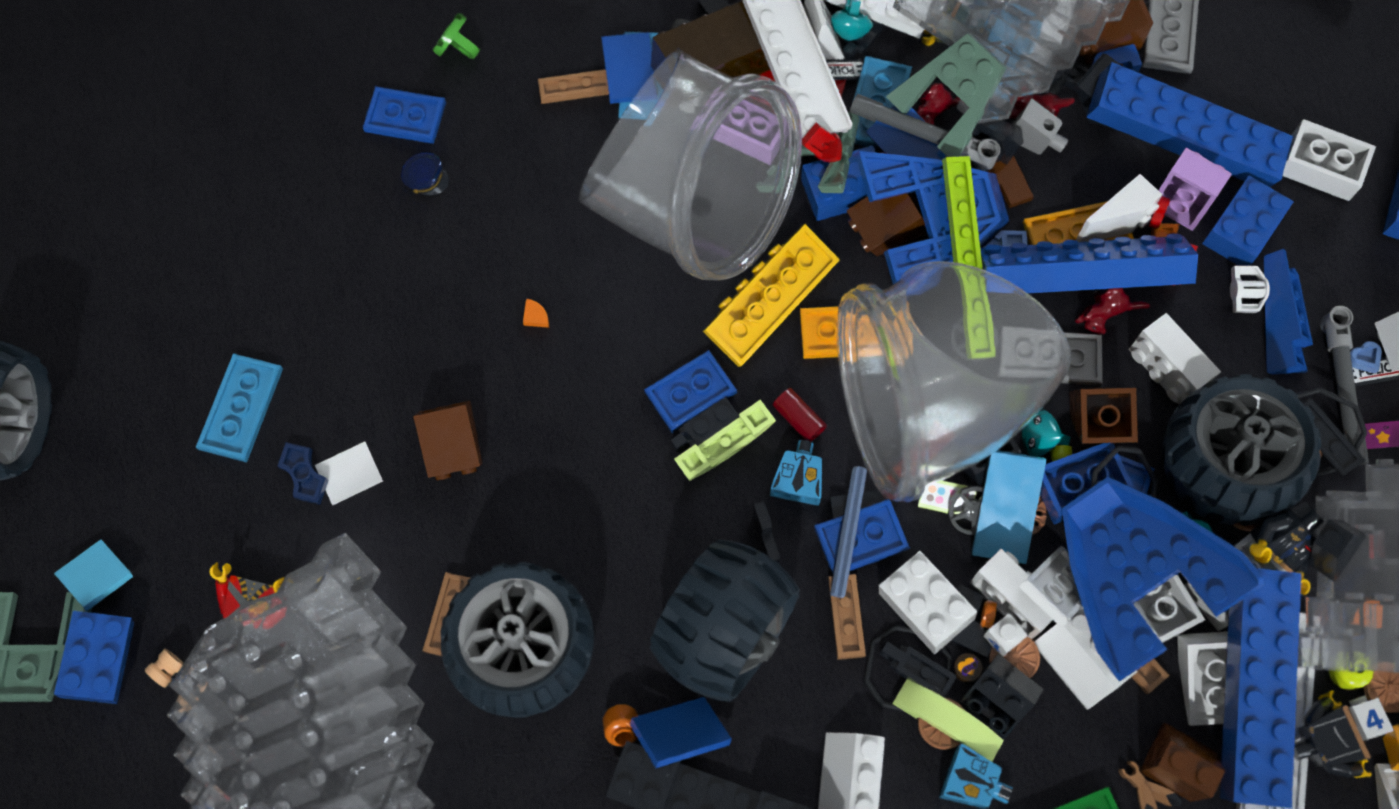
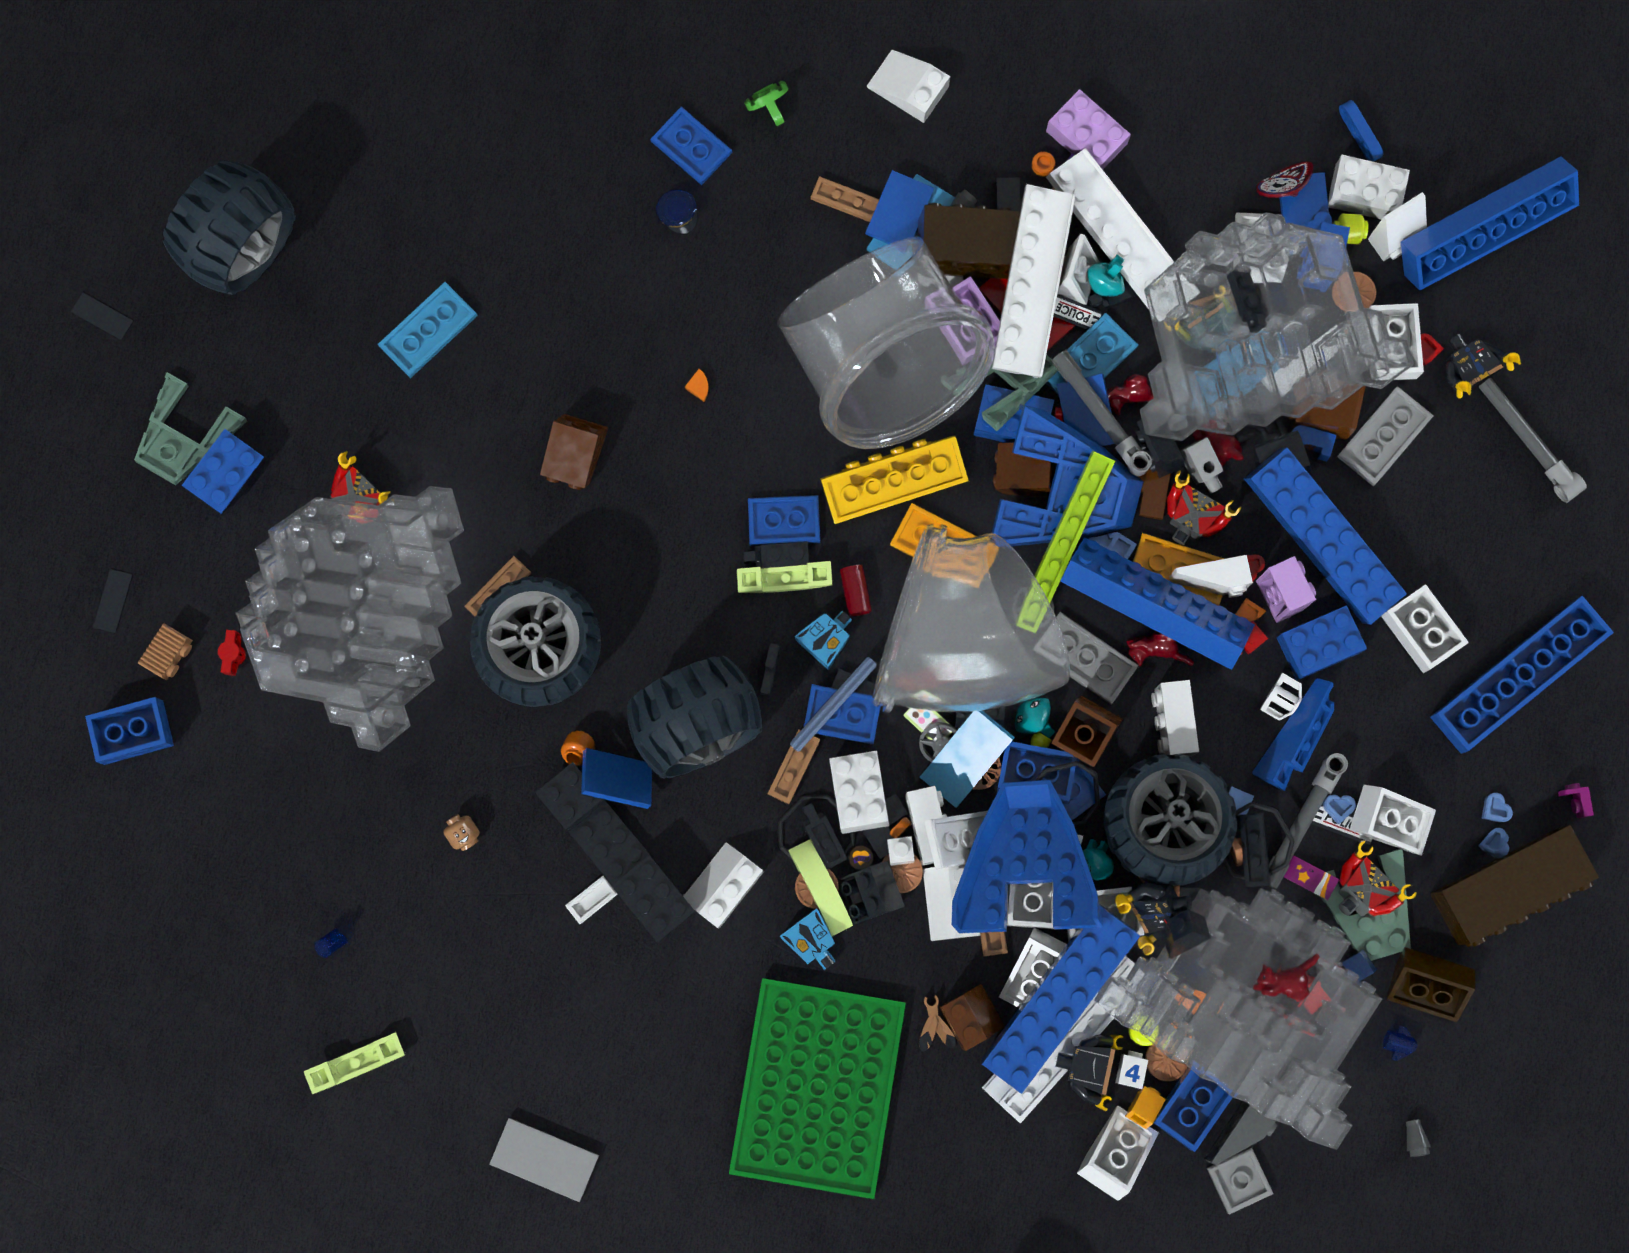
camera: 30 degrees right, 10 degrees up
medium azure tile [54,540,133,611] -> none
light nougat wheel [145,649,185,687] -> none
dark blue tile [277,442,329,505] -> none
white sticker [315,442,383,505] -> none
red tile [800,122,842,162] -> none
sand green wing [886,33,1007,157] -> none
red tile [1148,196,1170,229] -> none
none -> torso [1167,470,1241,545]

